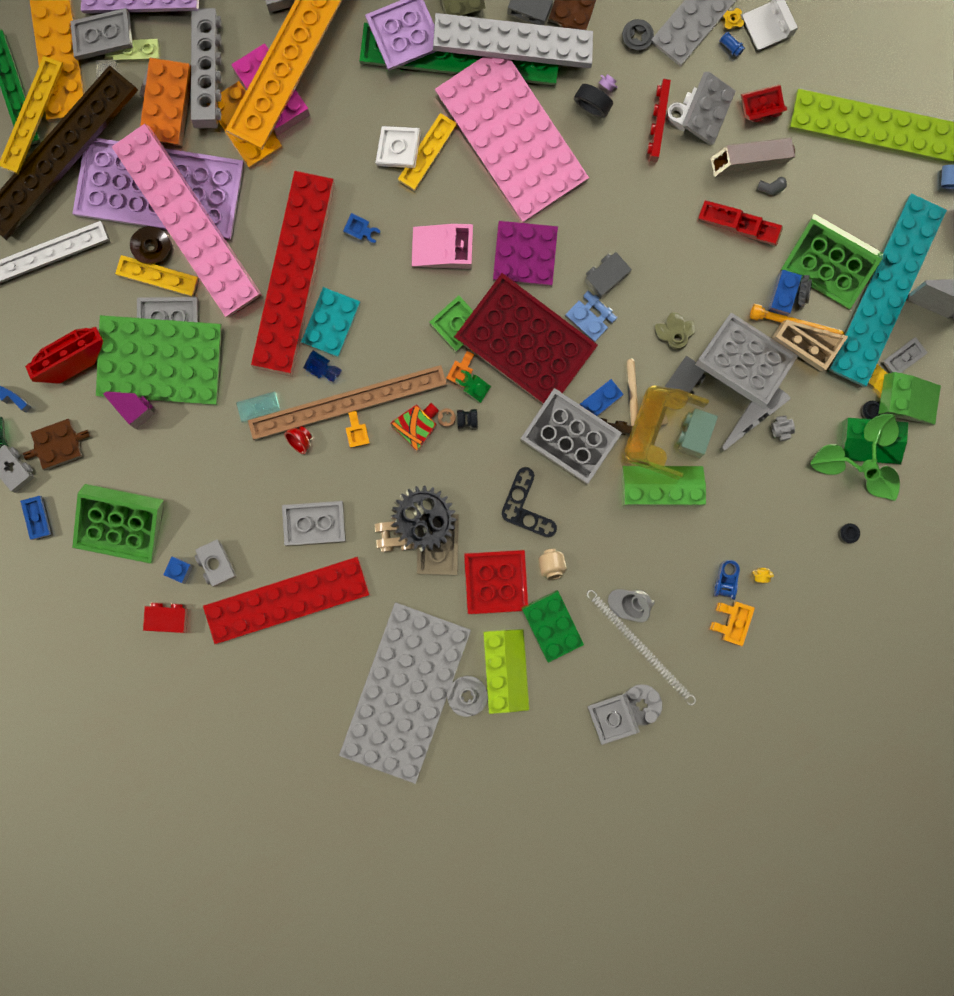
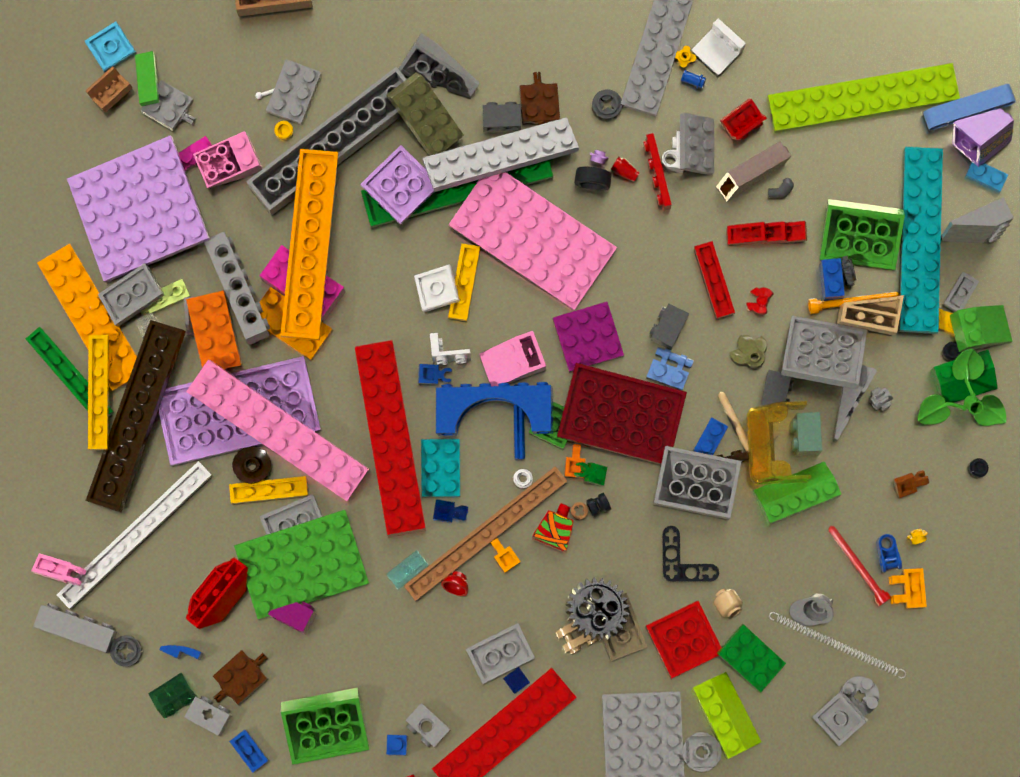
camera: 15 degrees left, 5 degrees down
none -> white bracket [430,333,471,365]
none -> blue arch [436,382,553,436]
none -> clear blue plate [503,667,530,694]
none -> blue axle [514,384,525,460]
none -> white plate [514,469,533,488]
none -> red cone [611,157,640,182]
none -> red plate [694,241,735,319]
none -> red piece [746,287,774,315]
none -> piece [828,526,892,606]
none -> dark orange plate [894,470,929,498]

